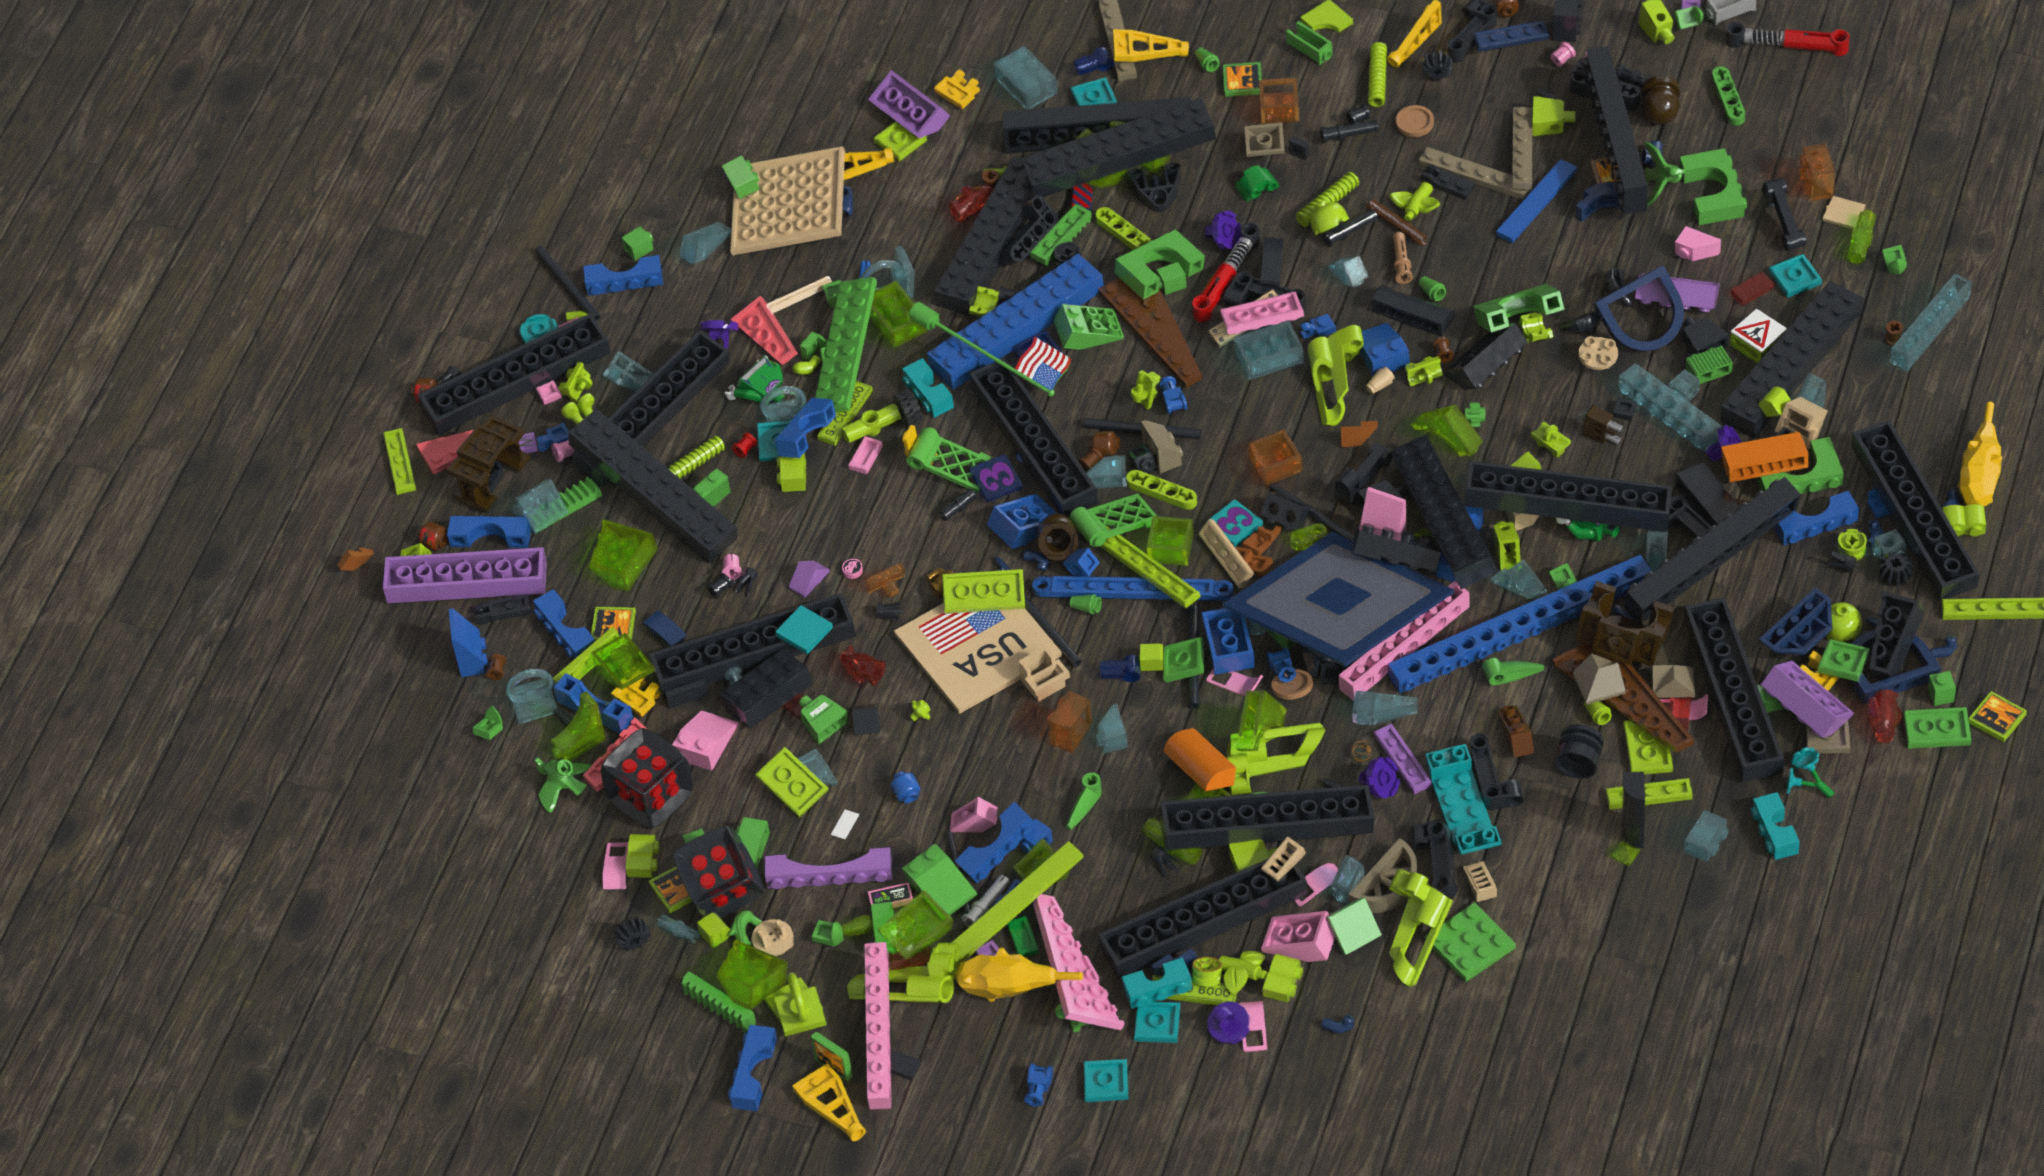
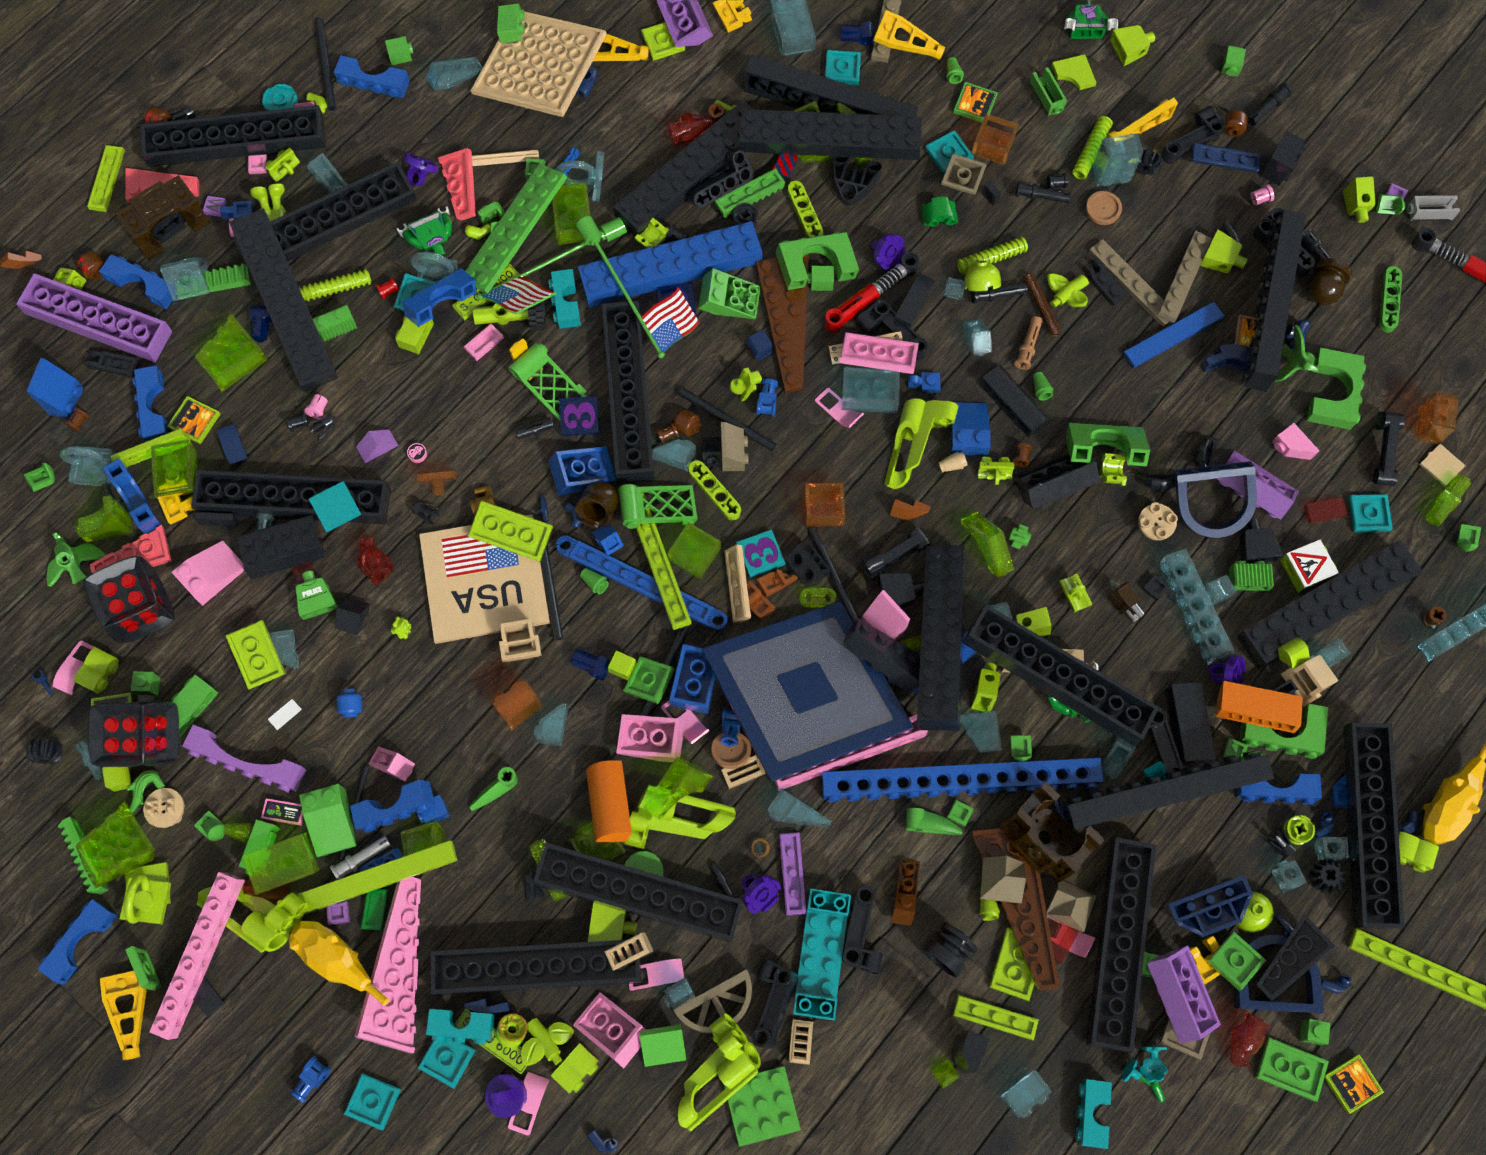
camera: 15 degrees right, 20 degrees up
none -> dark blue hand [32,669,55,696]
none -> clear blue piece [250,305,272,342]
none -> flag [477,217,627,314]
none -> bright pink slope [616,714,685,763]
none -> tan tile [721,755,766,789]
none -> dark blue piece [746,329,772,360]
none -> bright pink piece [815,388,864,428]
none -> teal tile [925,130,974,175]
none -> clear light blue tile [944,277,965,300]
none -> bright green tile [947,800,974,827]
none -> clear light blue brick [1092,133,1143,186]
none -> clear light blue brick [1272,859,1307,893]

